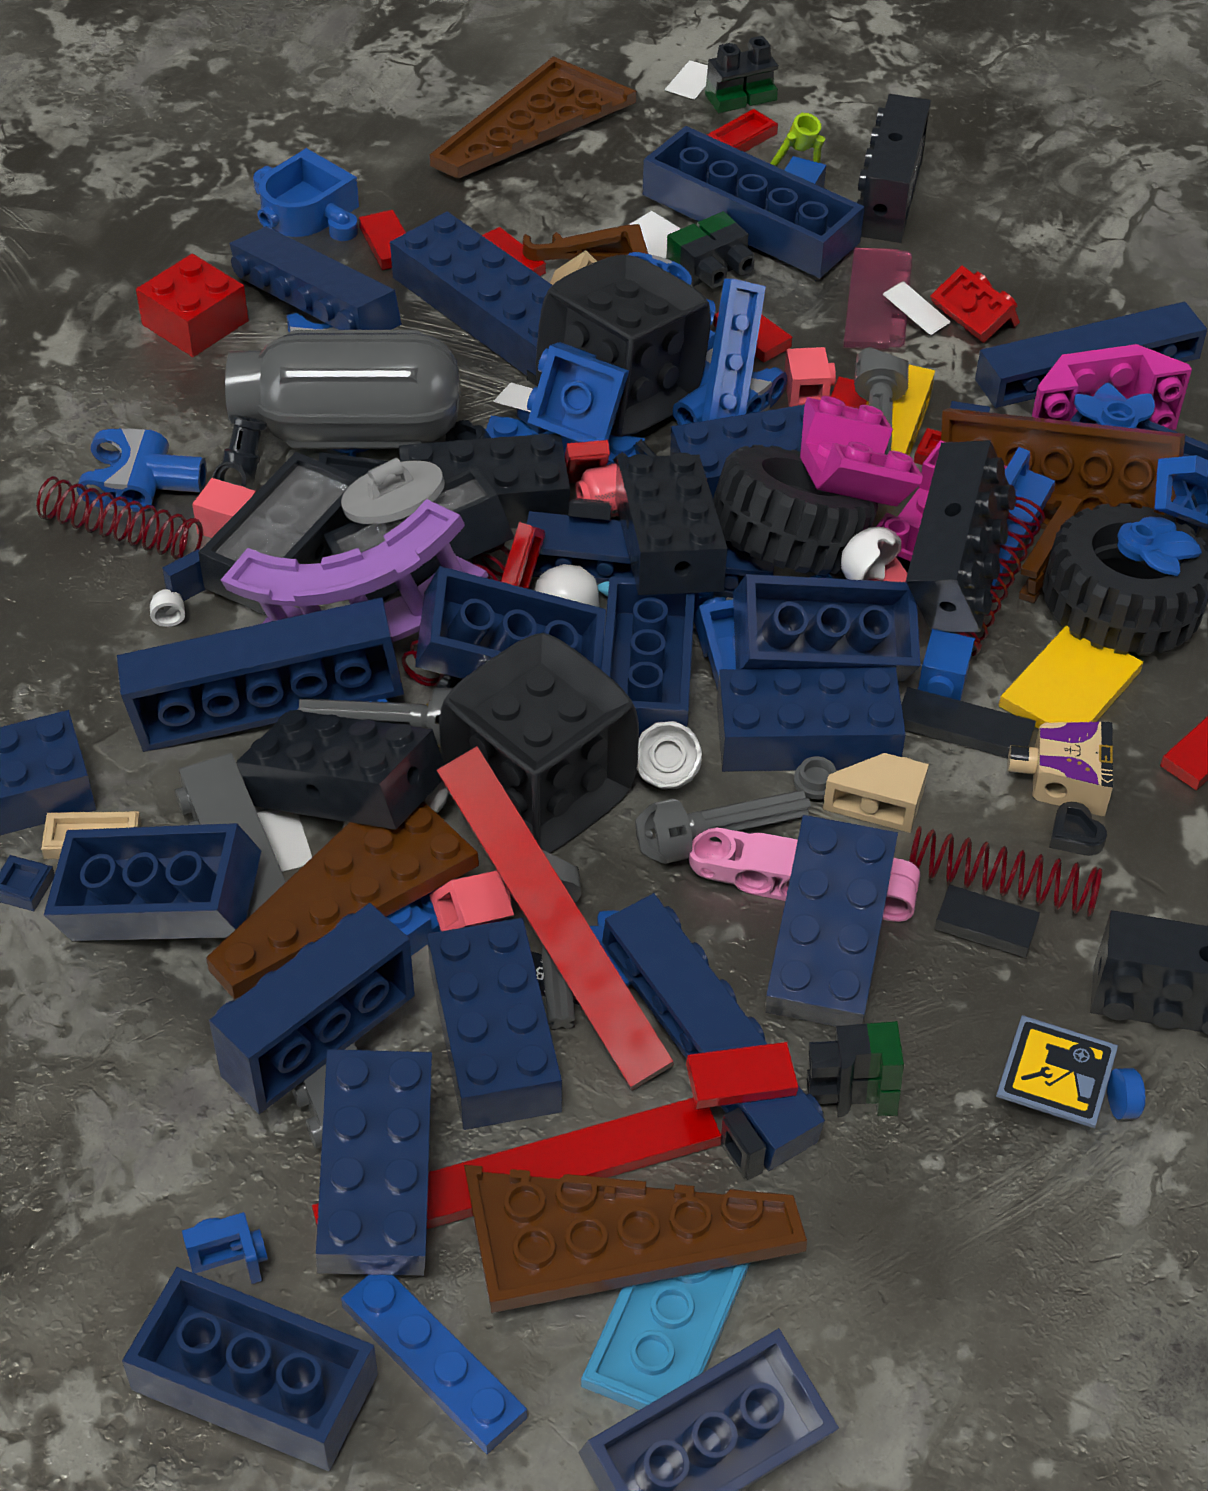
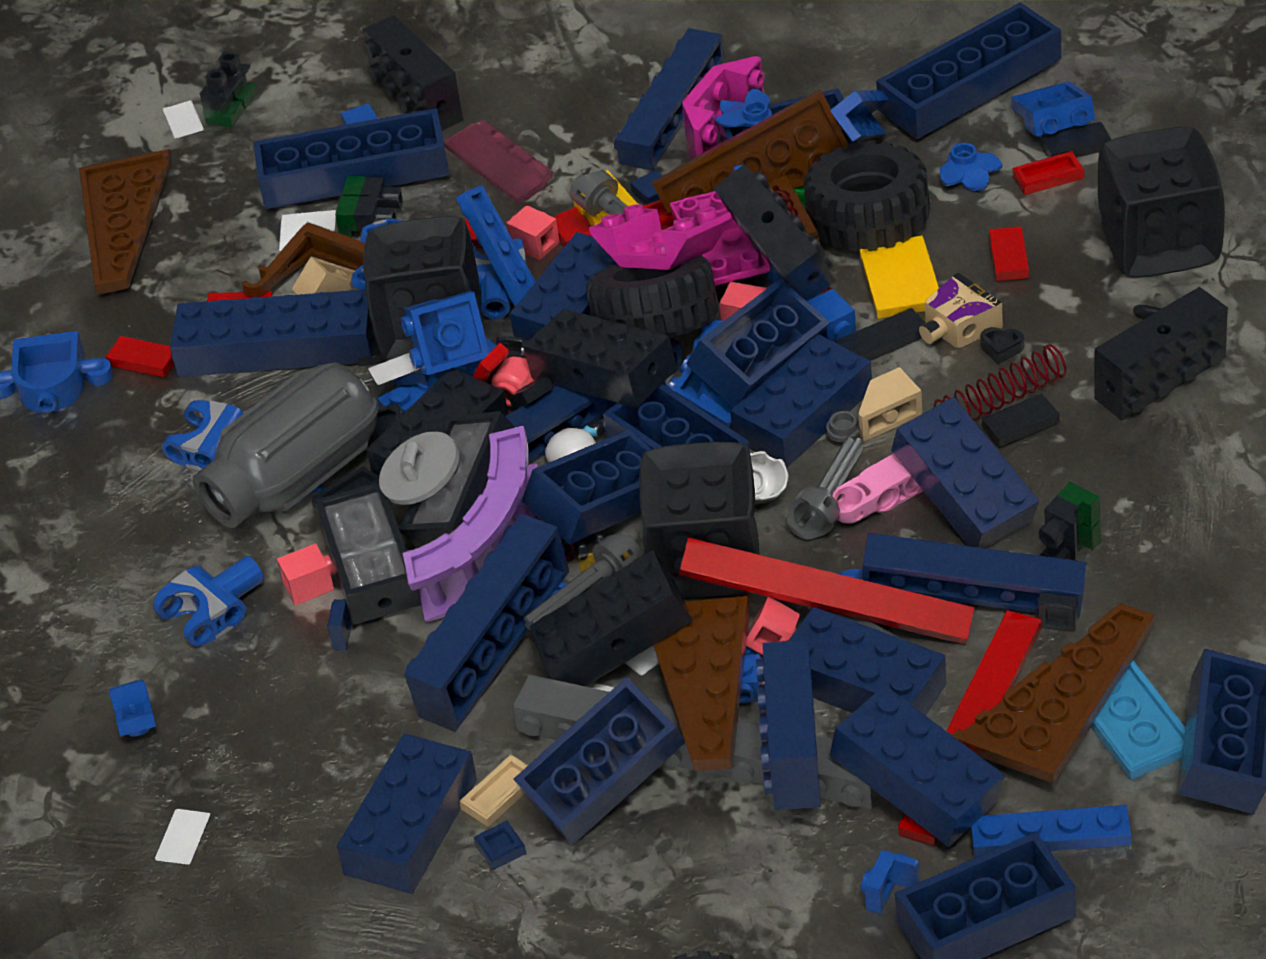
camera: 40 degrees left, 5 degrees down
dark red piece [36,476,203,559] -> none
red brick [136,253,249,357] -> none
white hinge [150,589,185,627] -> none
black connector [213,415,267,489] -> none
dark blue brick [229,226,402,330] -> none
red tile [501,522,546,589] -> none
red tile [686,1042,798,1109] -> none
red tile [707,109,778,152] -> none
lime plant [770,112,825,167] -> none
white hair [841,527,901,581] -> none
white sticker [883,281,950,335] -> none
red bracket [930,265,1020,343] -> none
piece [996,1015,1118,1128] -> none
blue tile [1107,1068,1145,1119] -> none
blue plate [1117,516,1202,576] -> none

